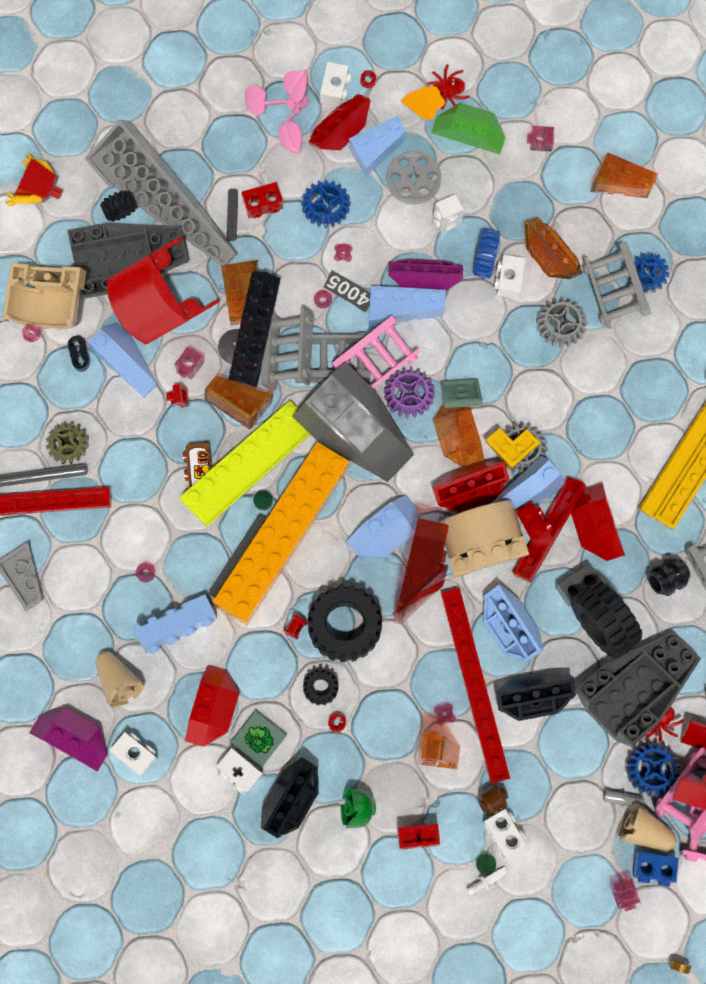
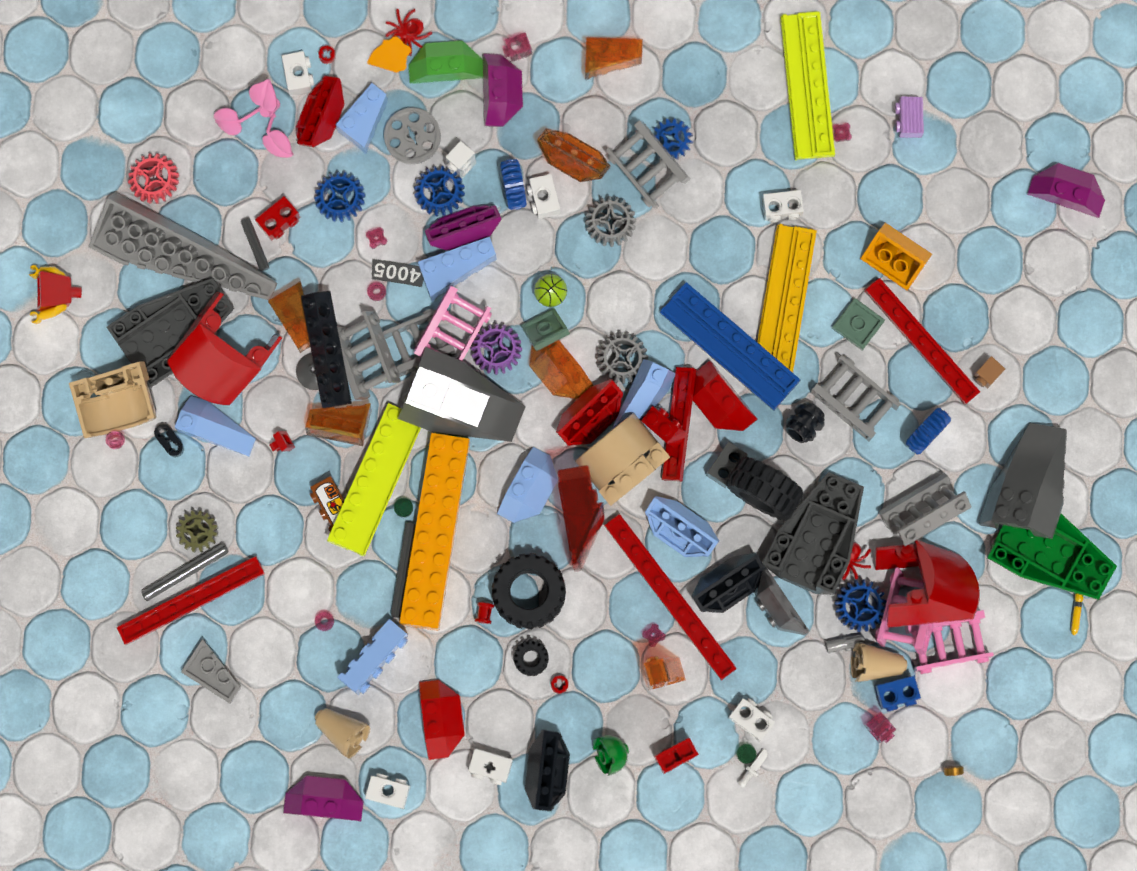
camera: 20 degrees left, 5 degrees up
black tyre [100,190,137,222] -> none
clear pink brick [175,346,204,380] -> none
sand green tile [231,711,287,767] -> none
reddish brown head [478,785,509,816] -> none
yellow plate [485,428,540,469] -> none
none -> coral gear [128,153,179,204]
none -> blue gear [414,166,465,216]
none -> magenta wedge [483,53,523,127]
none -> lime piece [534,274,568,307]
none -> blue plate [660,282,801,411]
none -> flat silver wedge [756,567,810,635]

